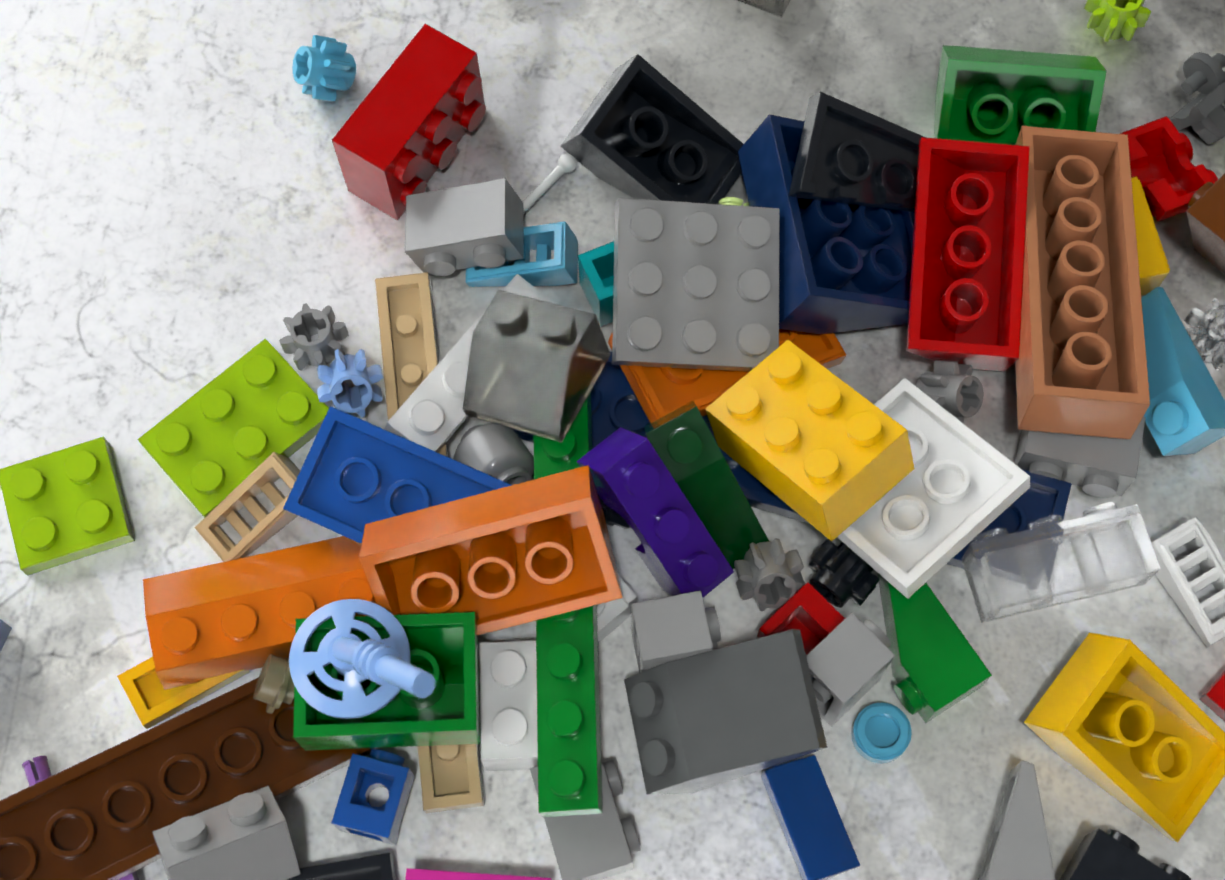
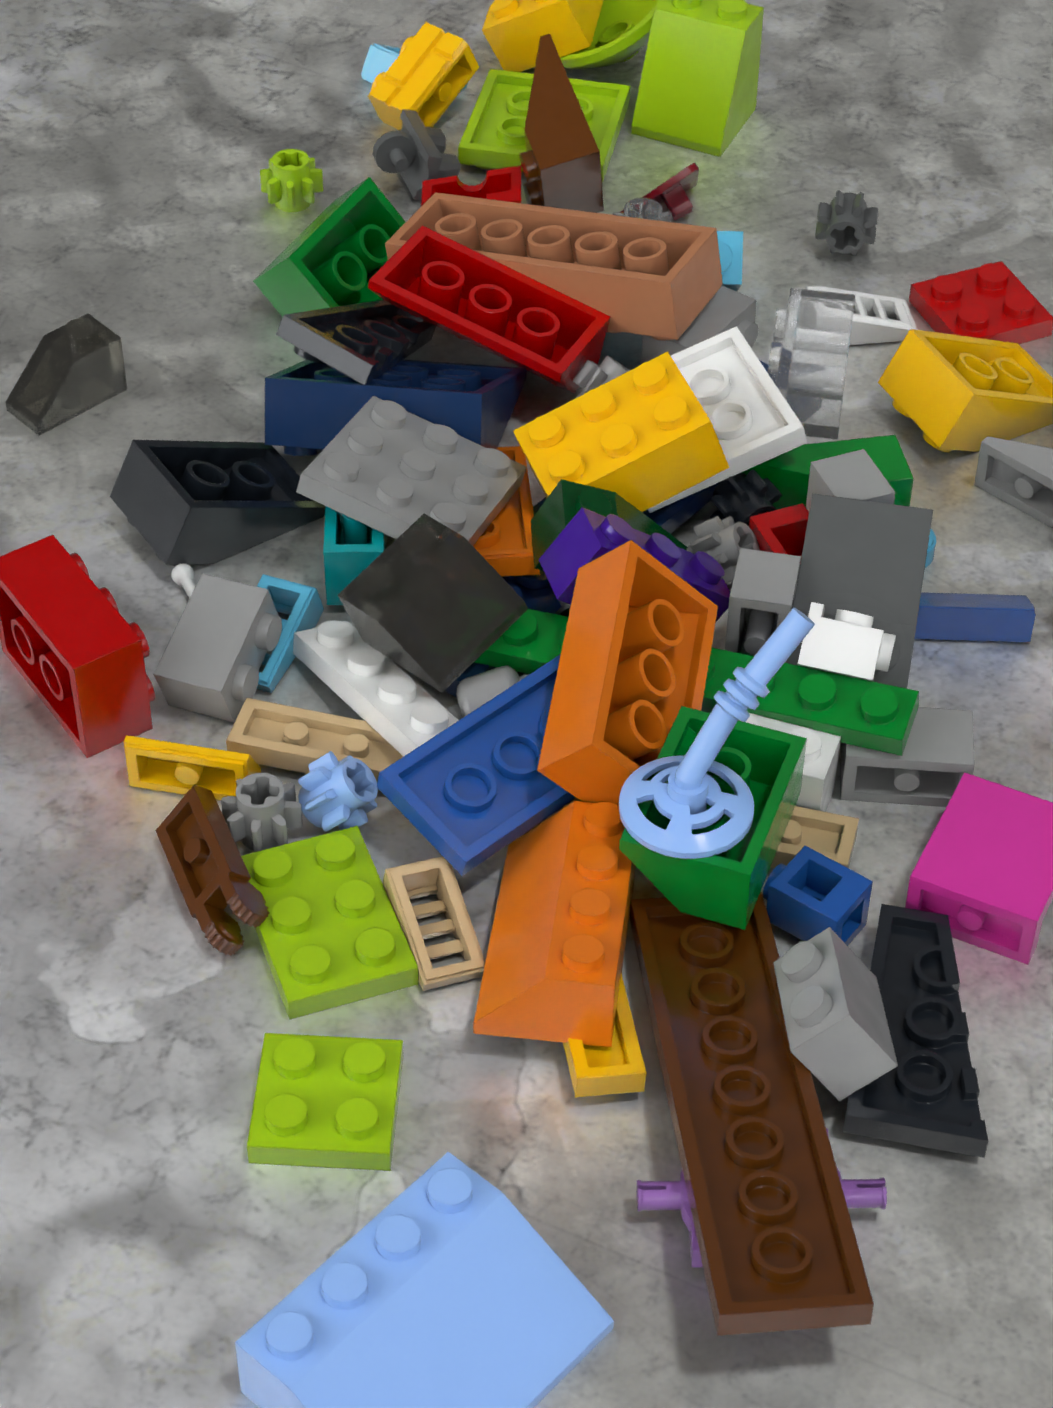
camera: 70 degrees left, 25 degrees down
dark tan plate [253,654,294,714] -> none
none -> yellow slope [123,735,261,800]
none -> reddish brown hinge [155,784,270,956]
none -> white brick [798,602,896,681]

